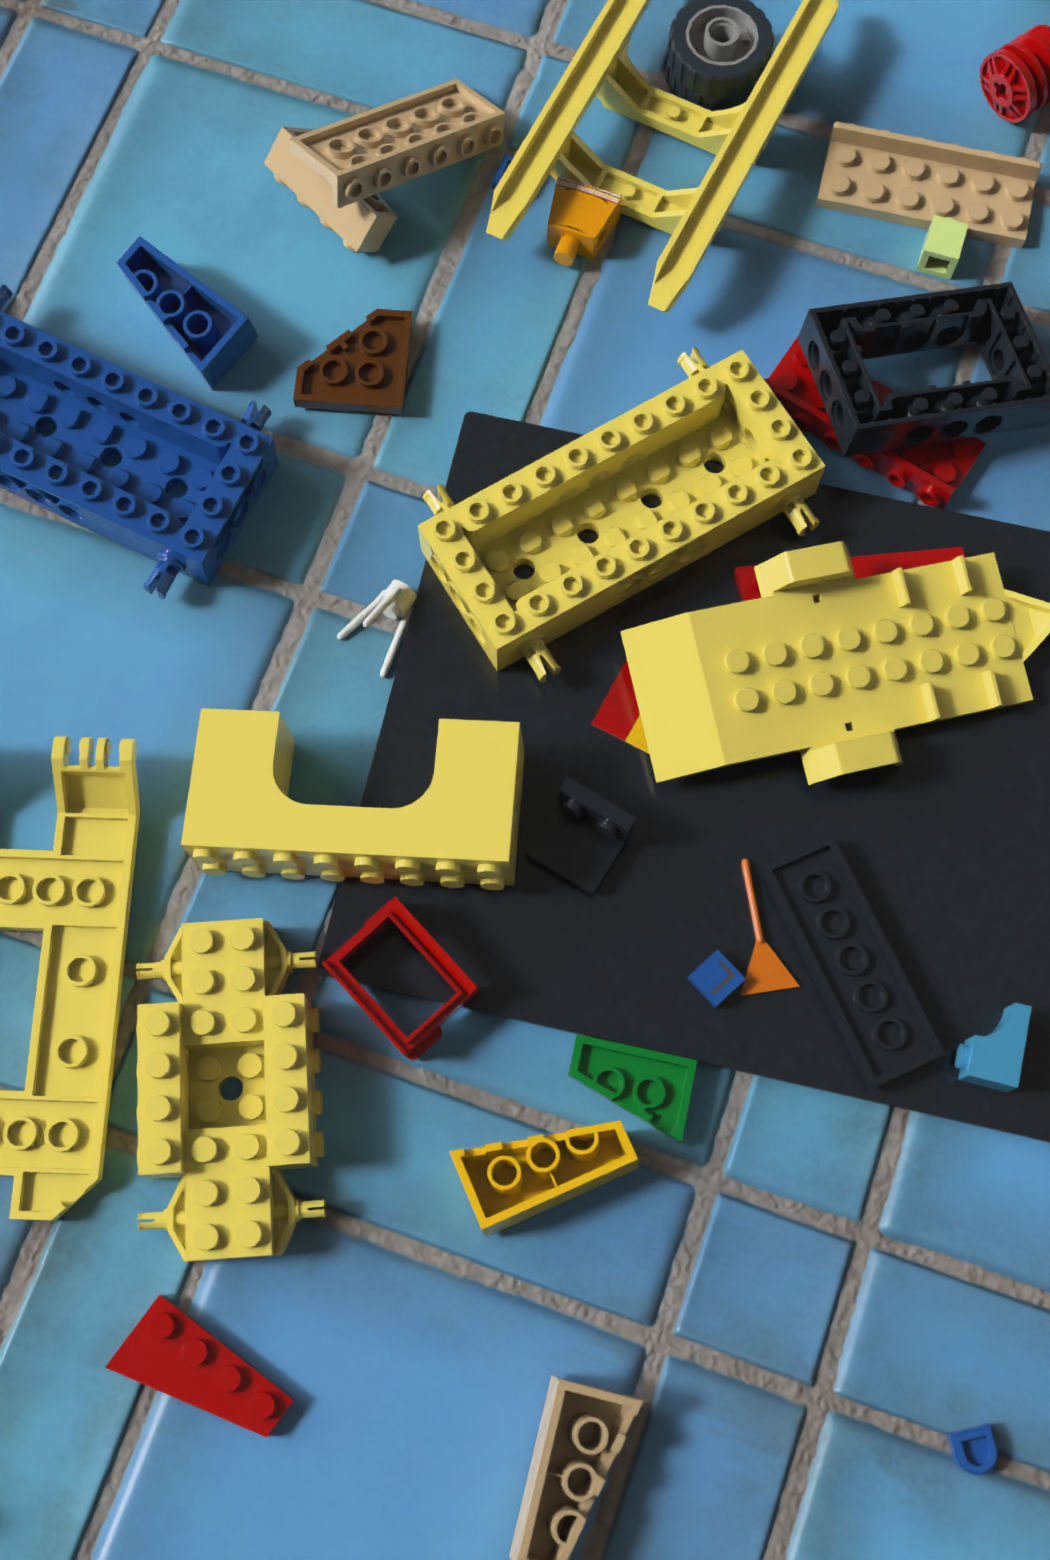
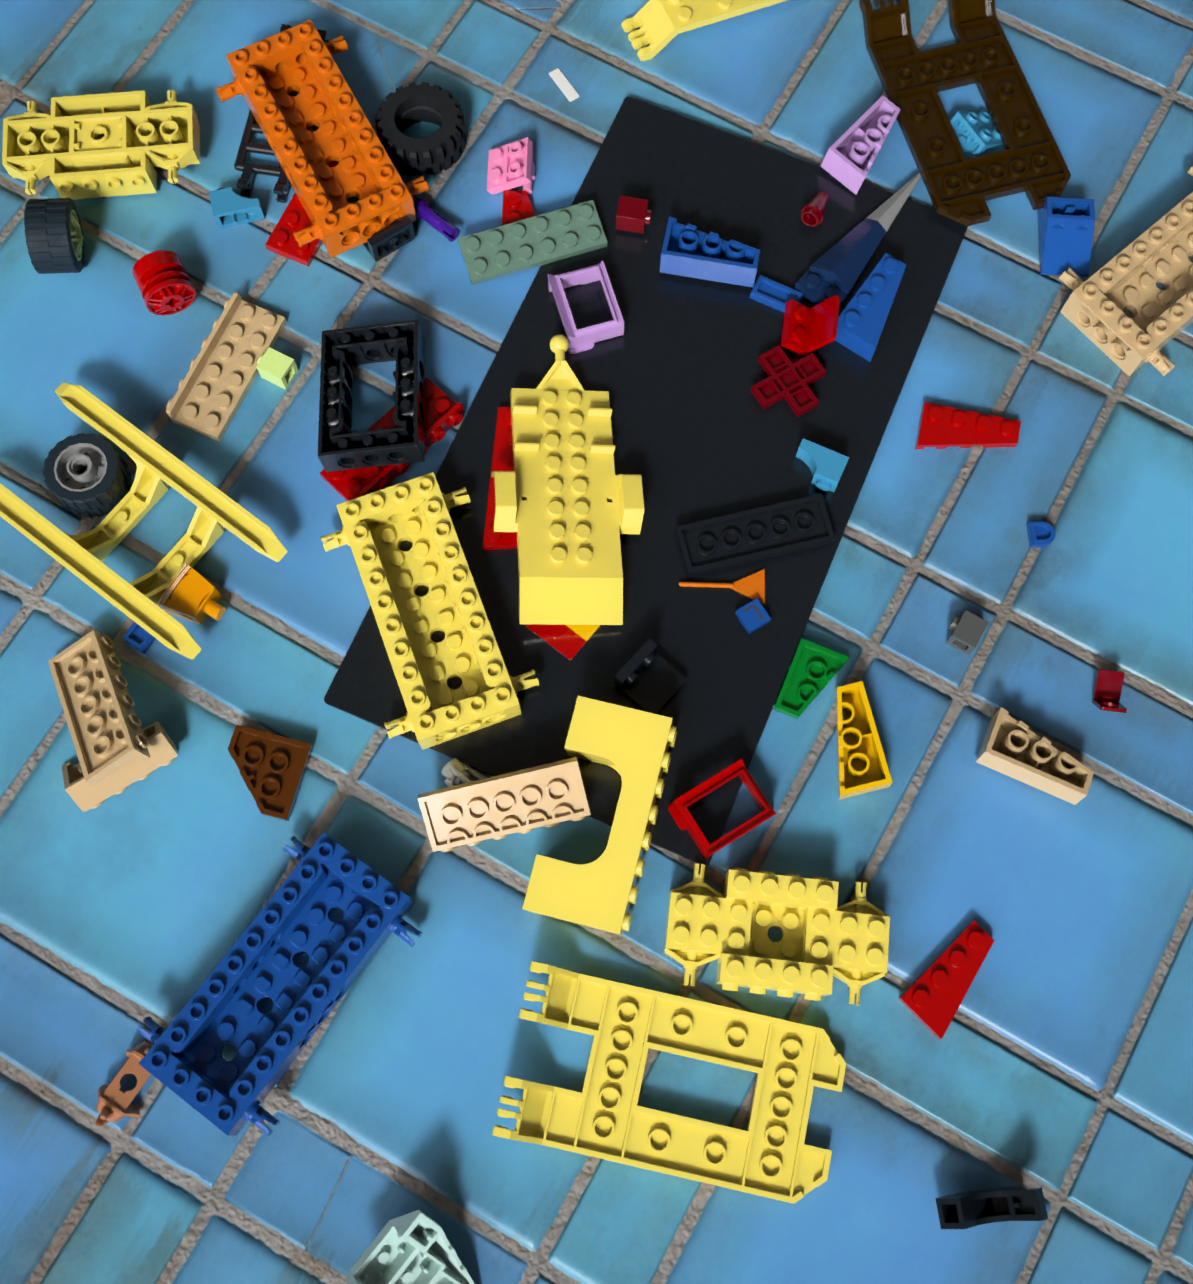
camera: 80 degrees left, 0 degrees up
blue wedge [117,236,258,390] -> none
none -> tan bracket [417,757,591,852]
none -> dark grey brick [946,610,989,655]

